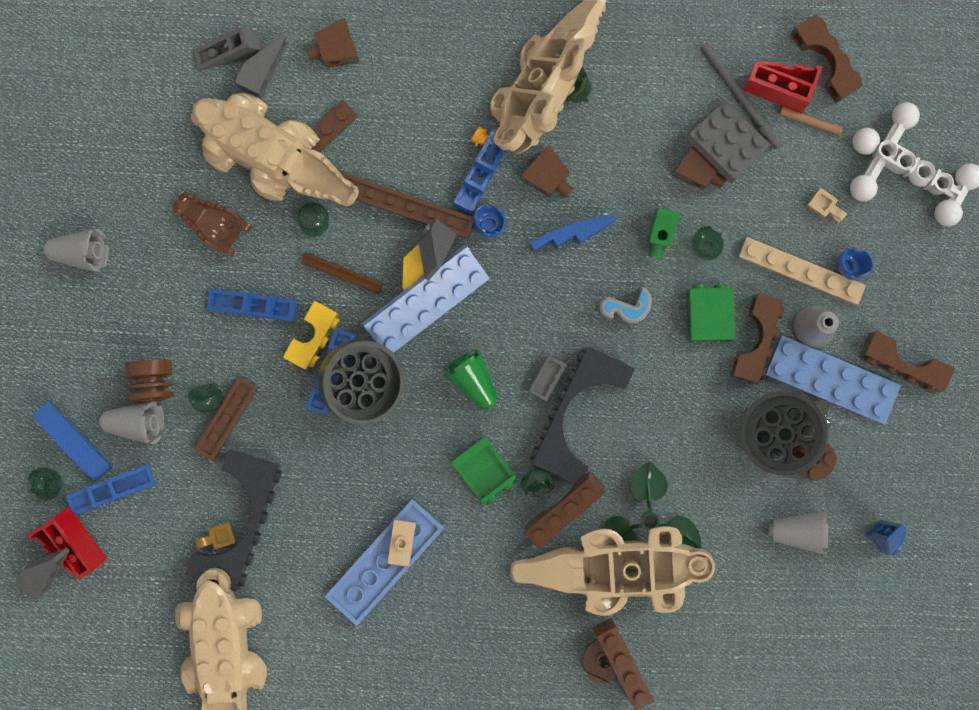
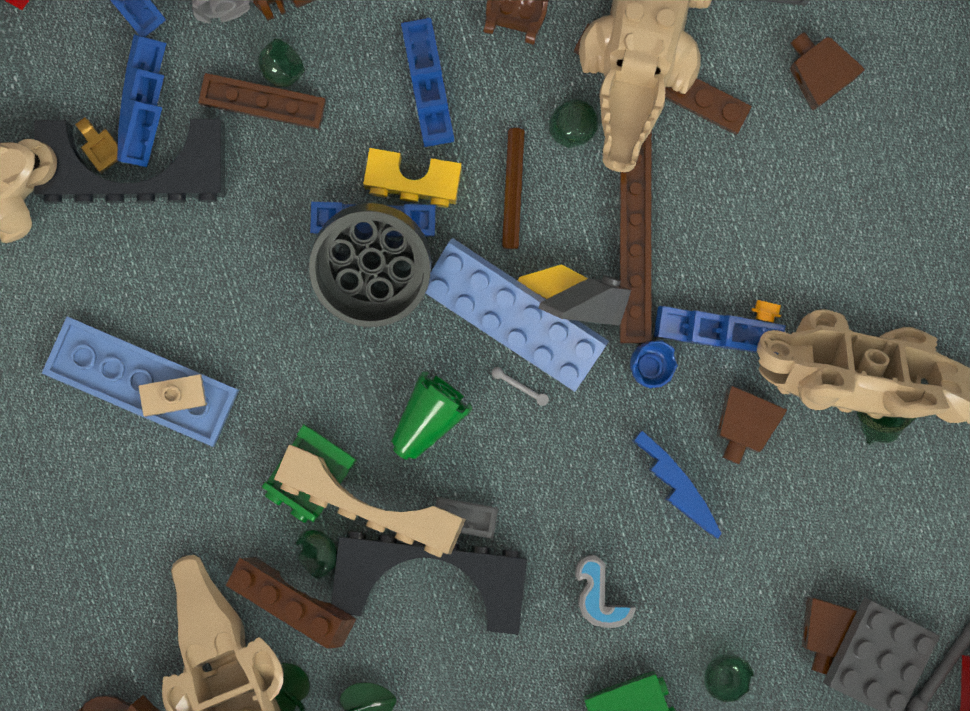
camera: 75 degrees right, 0 degrees up
green torso [647,208,680,258] -> none
none -> blue slope [117,34,166,167]
none -> tan arch [274,445,466,557]
none -> light grey hinge [491,367,549,406]

